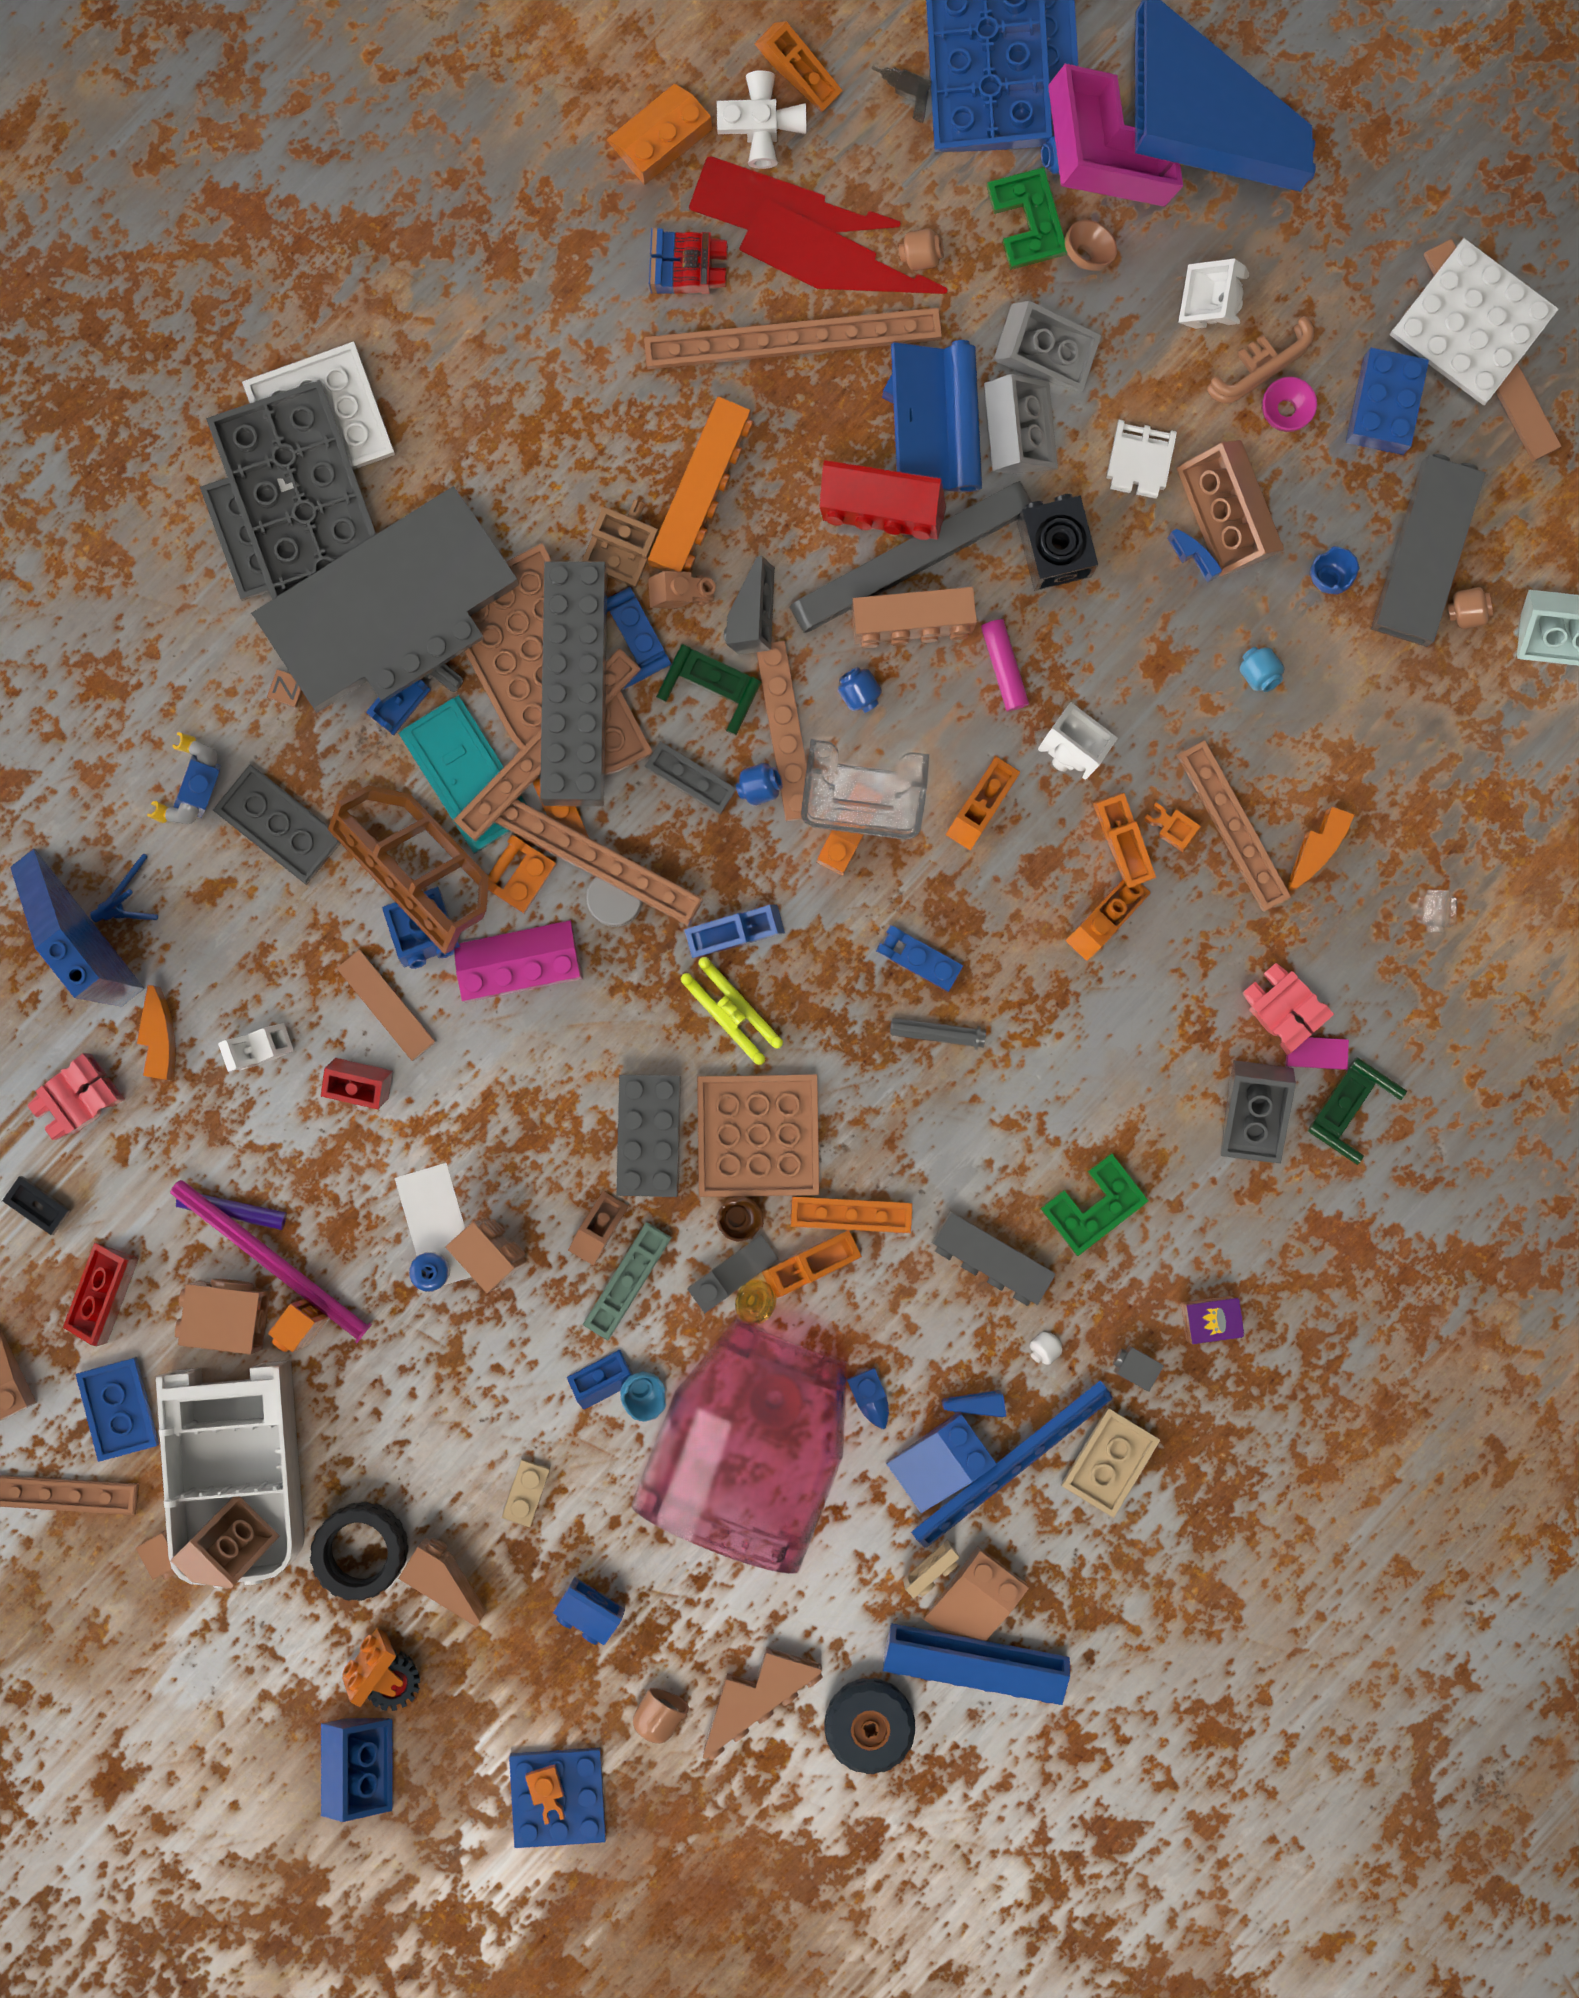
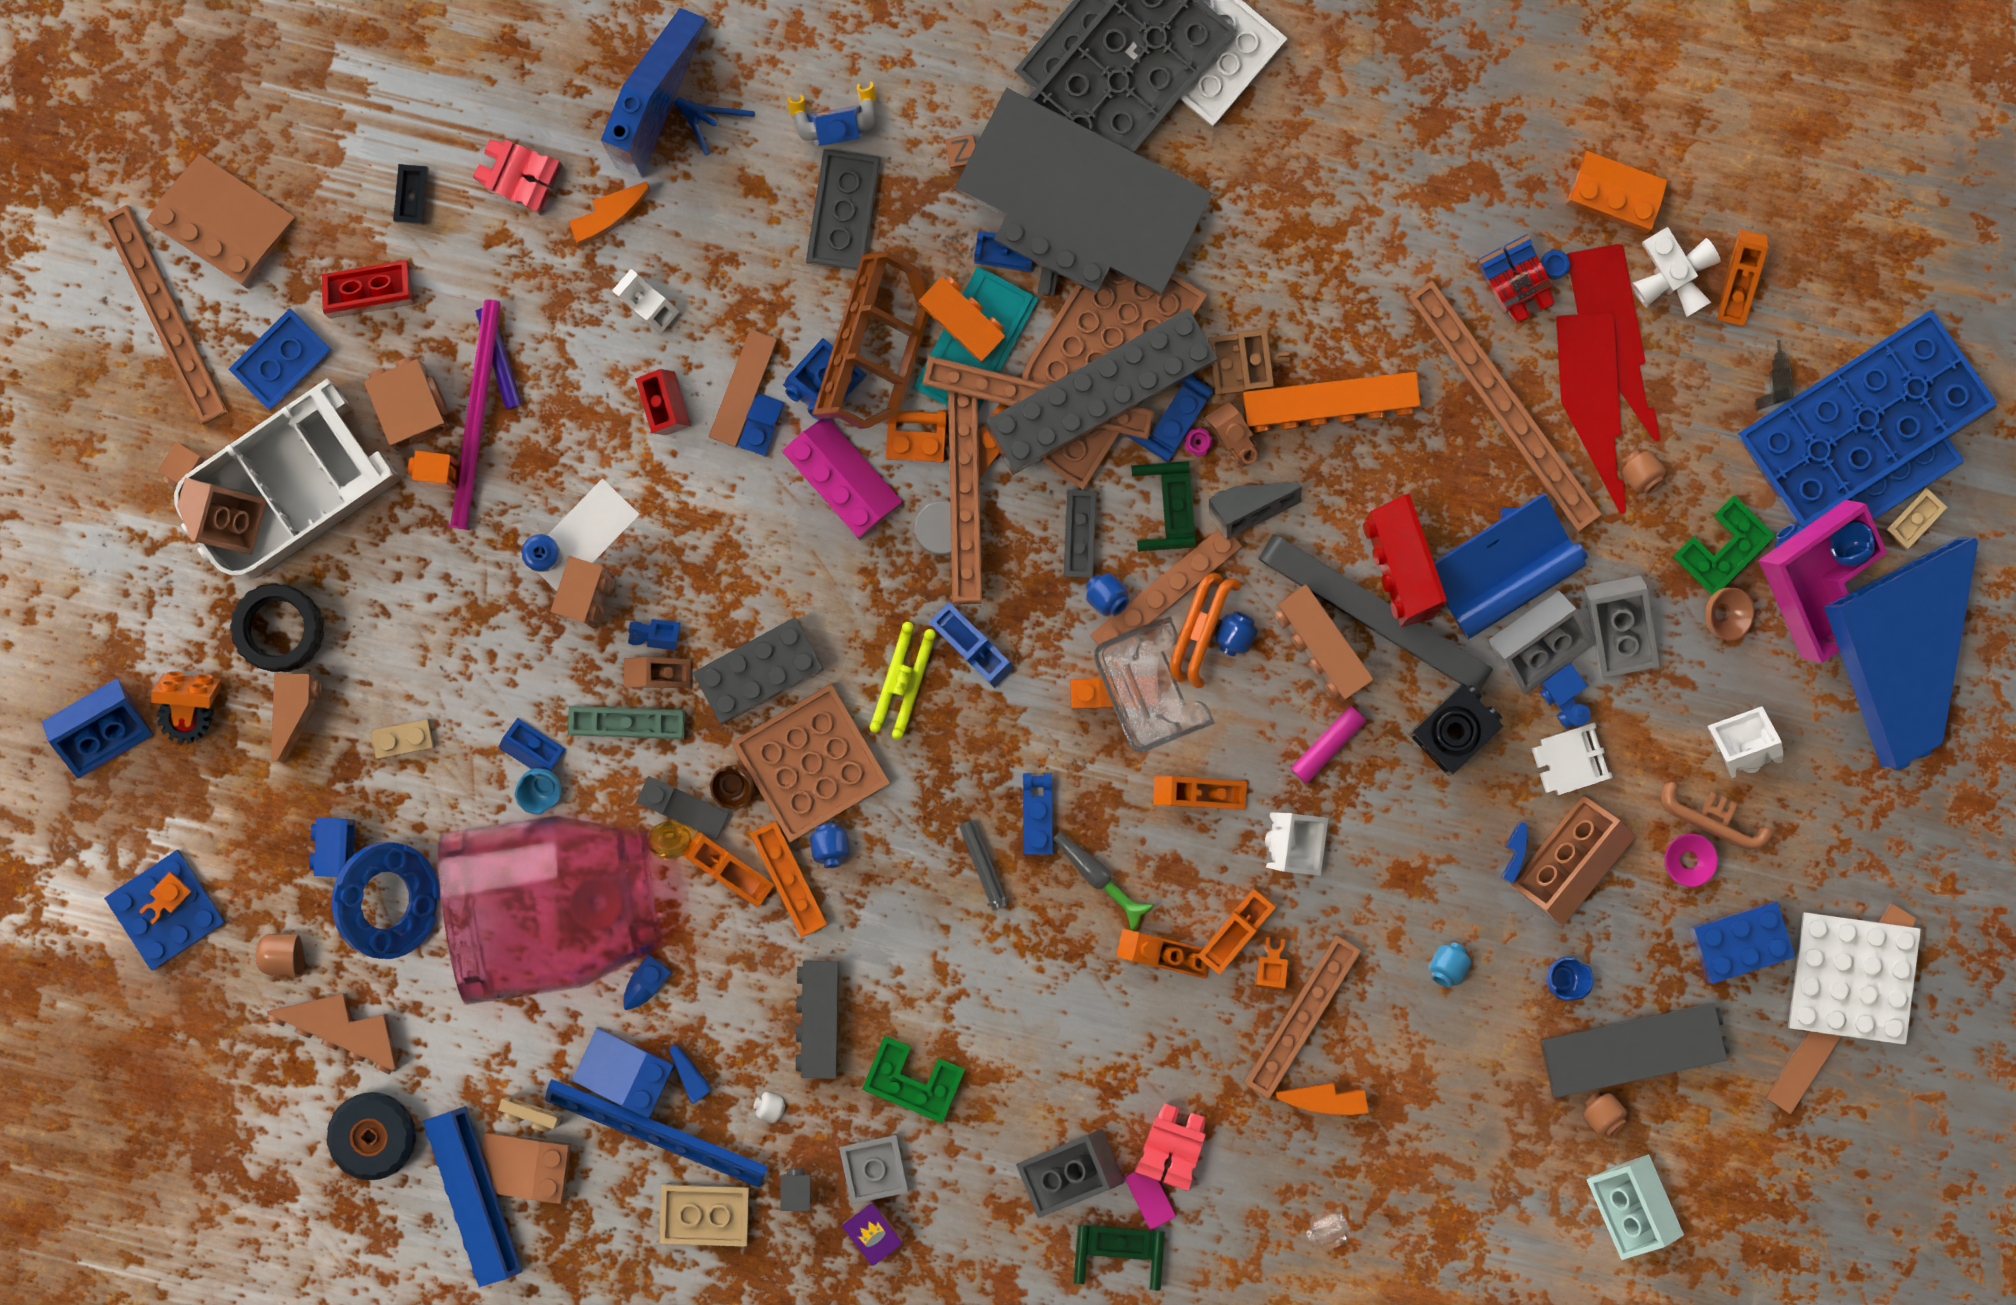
camera: 65 degrees right, 0 degrees up
none -> blue plate [332,842,440,959]
none -> blue plate [628,619,680,651]
none -> blue slope [738,393,785,457]
none -> blue head [810,824,850,868]
none -> light grey plate [839,1134,909,1205]
none -> orange brick [917,276,1005,363]
none -> dark grey piece [1053,831,1154,931]
none -> orange piece [1170,573,1241,688]
none -> dark pink plate [1184,428,1213,457]
none -> blue brick [1539,663,1590,729]
none -> blue tile [1540,250,1570,280]
none -> blue hair [1830,522,1875,567]
none -> tan plate [1885,488,1948,550]

